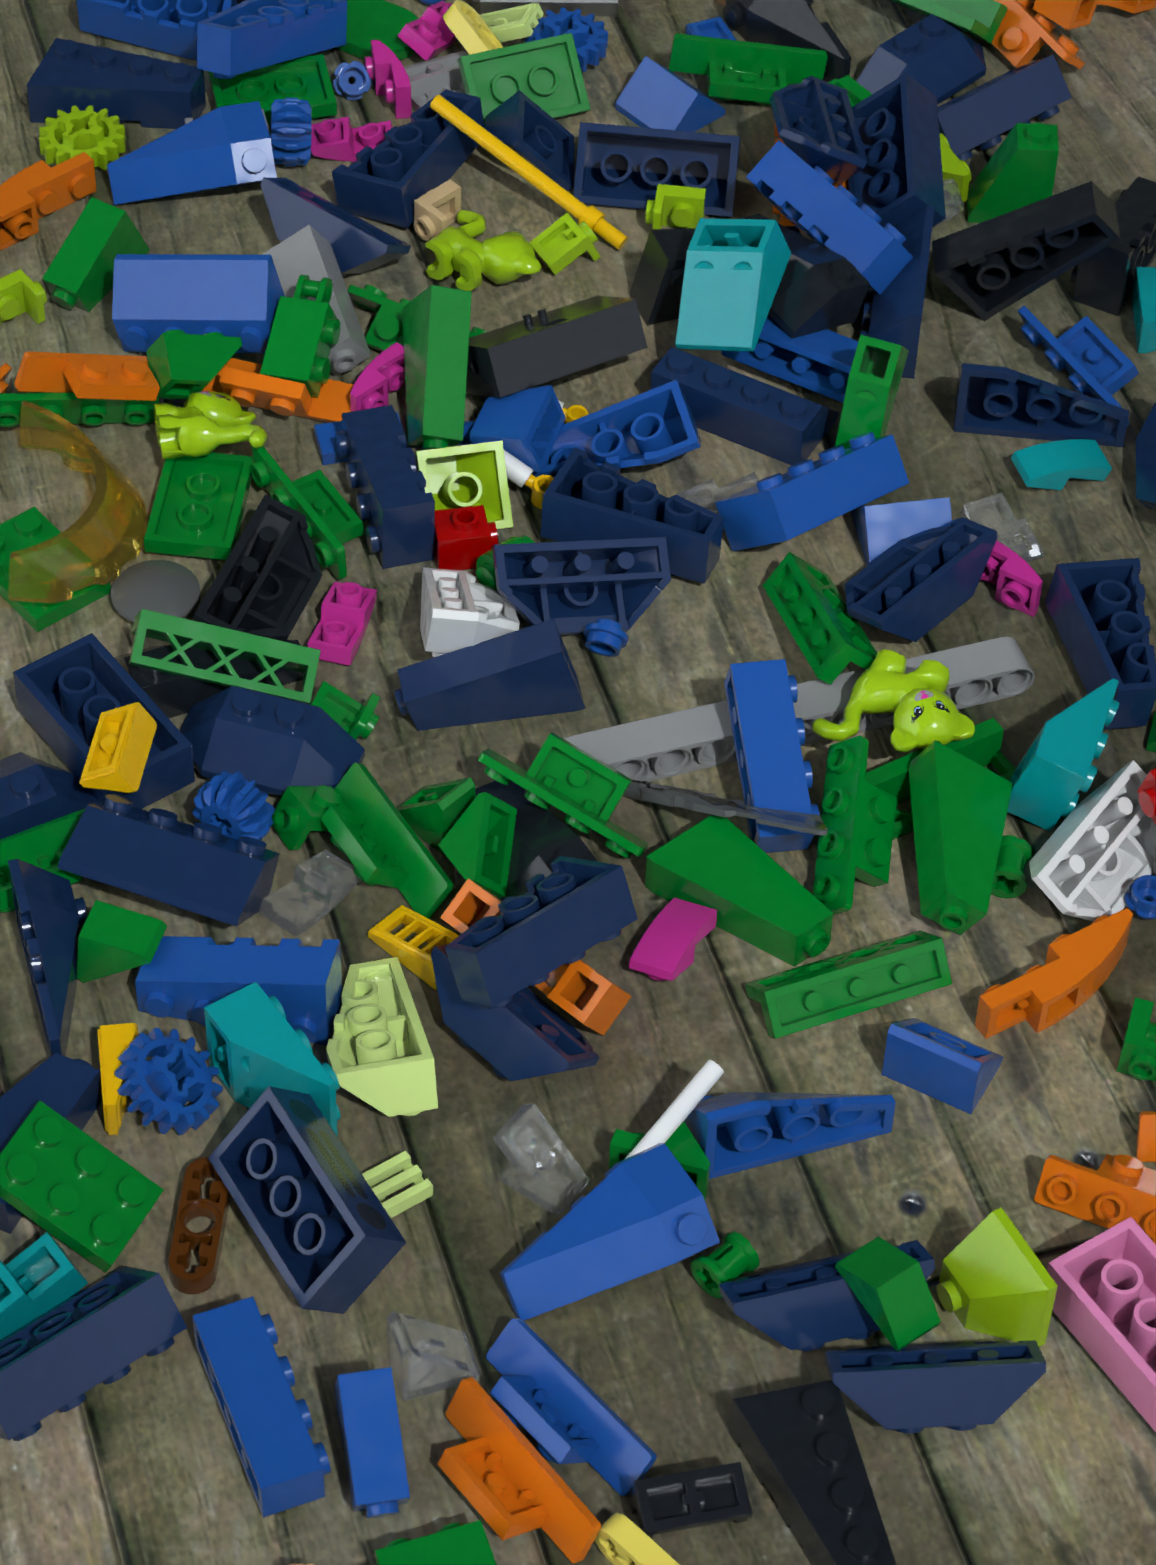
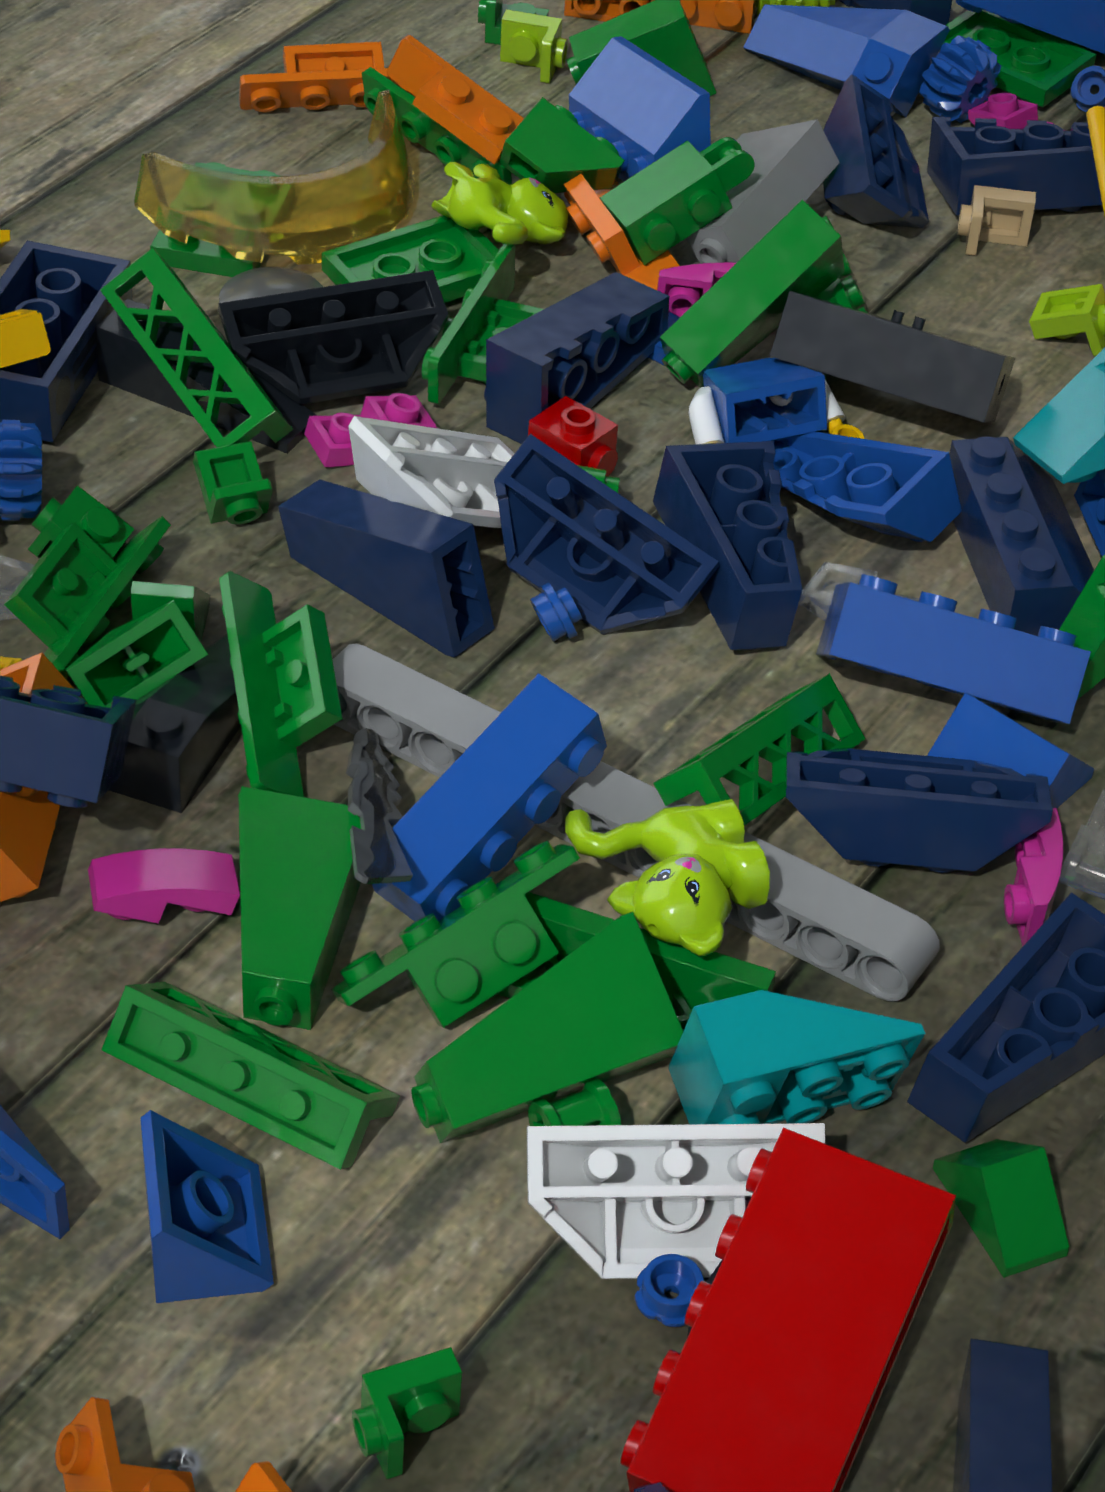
camera: 50 degrees right, 5 degrees down
dark blue wedge [180,686,365,796] -> none
lime slope [413,440,513,529] -> none
lime animal [425,210,542,291] -> none
orange slope [975,908,1133,1039] -> none

